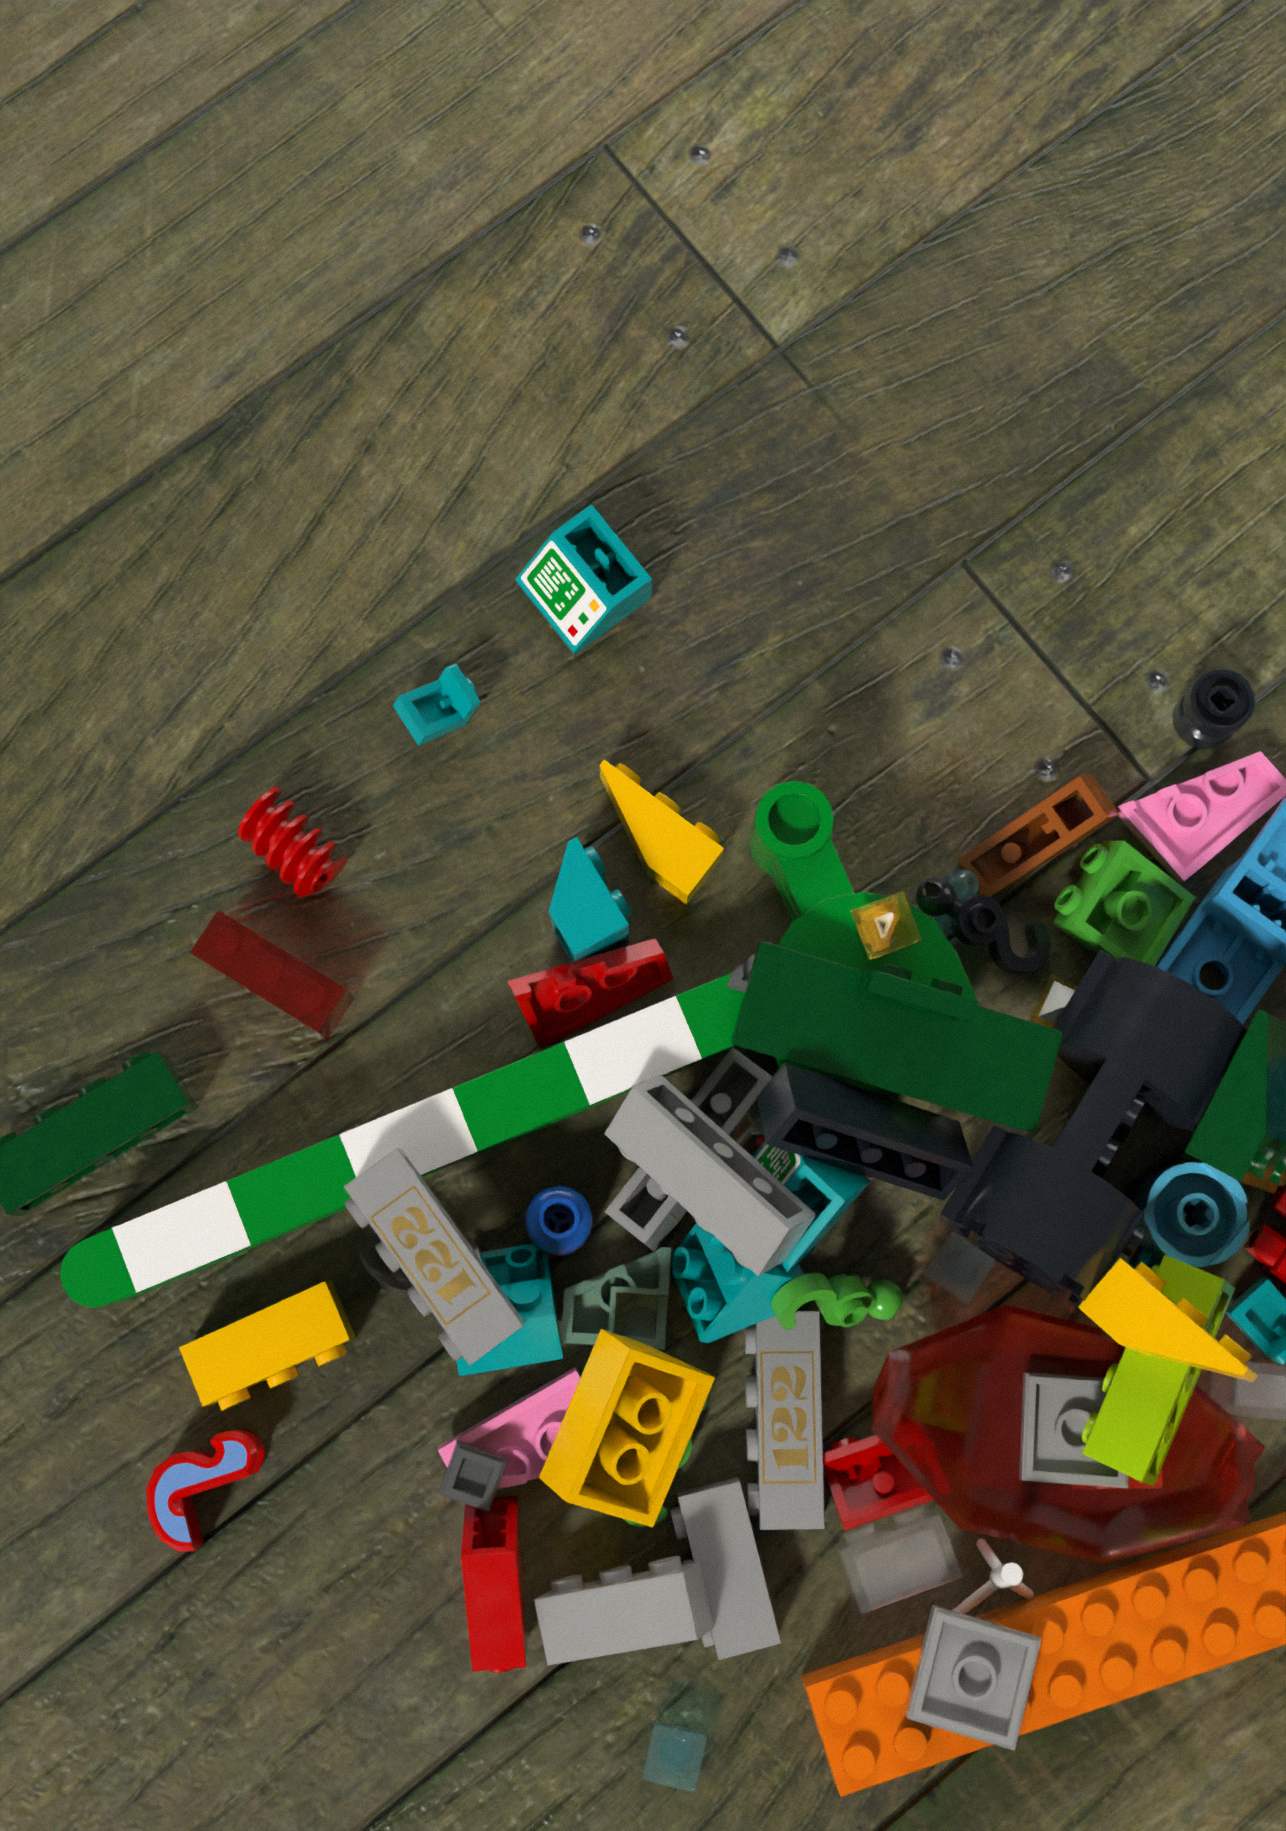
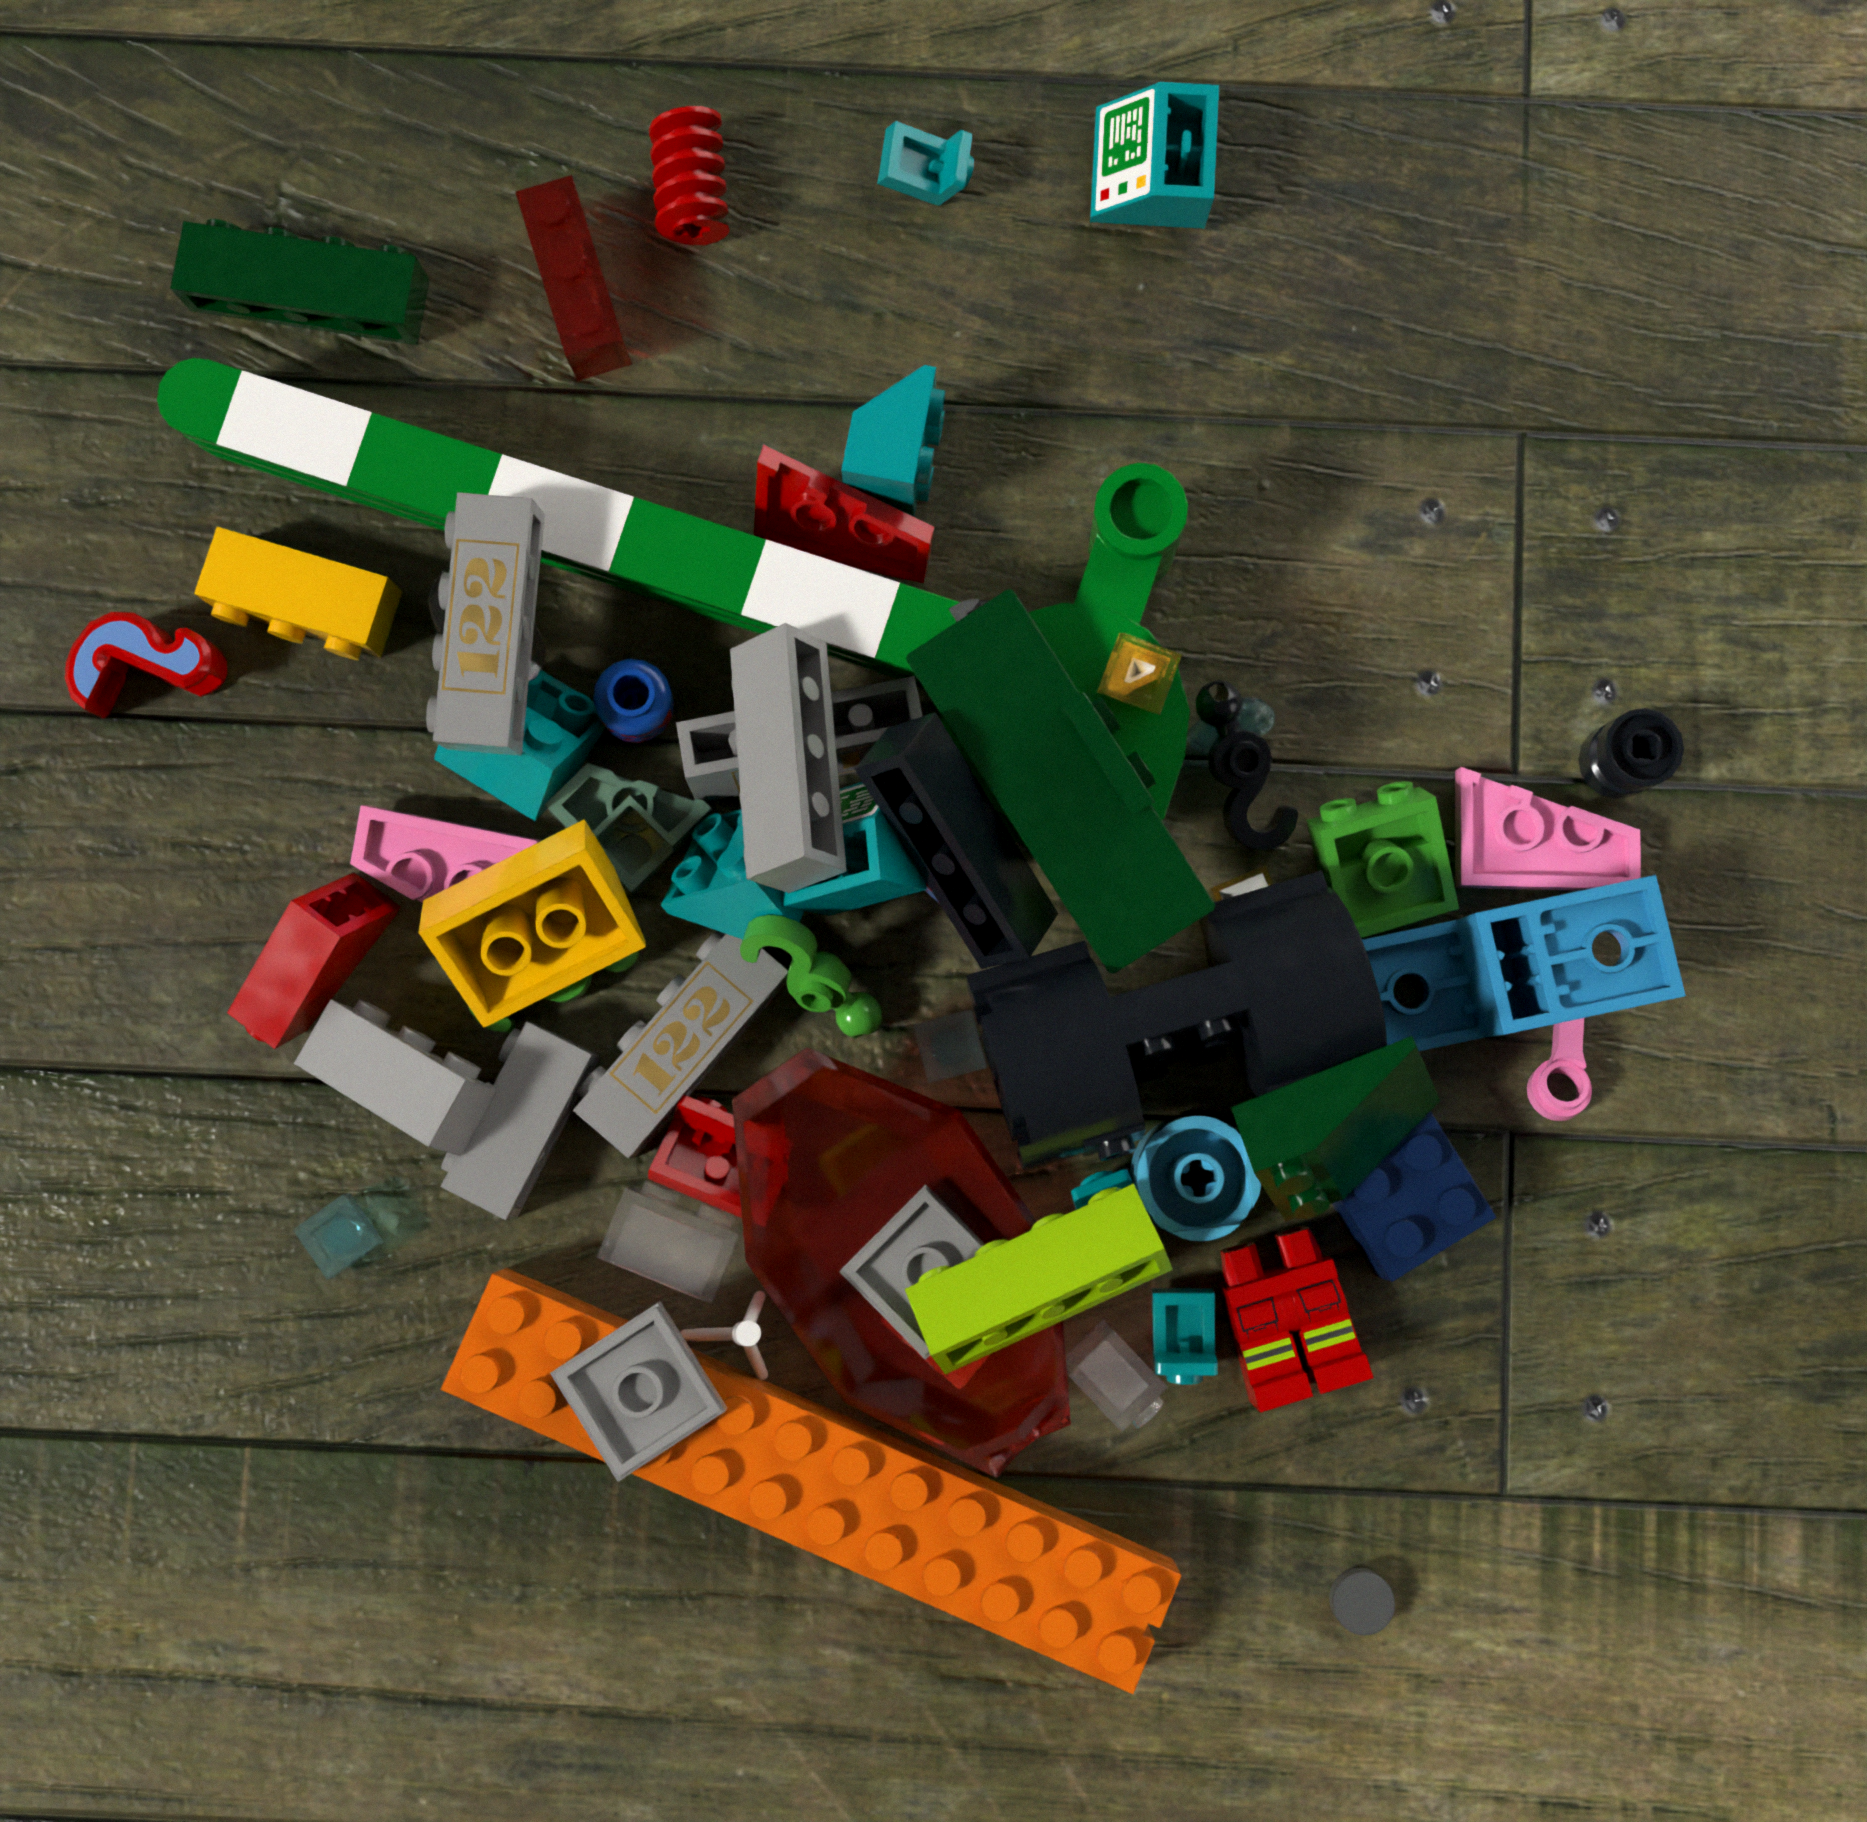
camera: 40 degrees right, 5 degrees up
dark grey tile [438,1440,507,1512] -> none
yellow slope [600,760,724,905] -> none
dark orange slope [957,774,1120,897] -> none
yellow slope [1078,1258,1258,1382] -> none

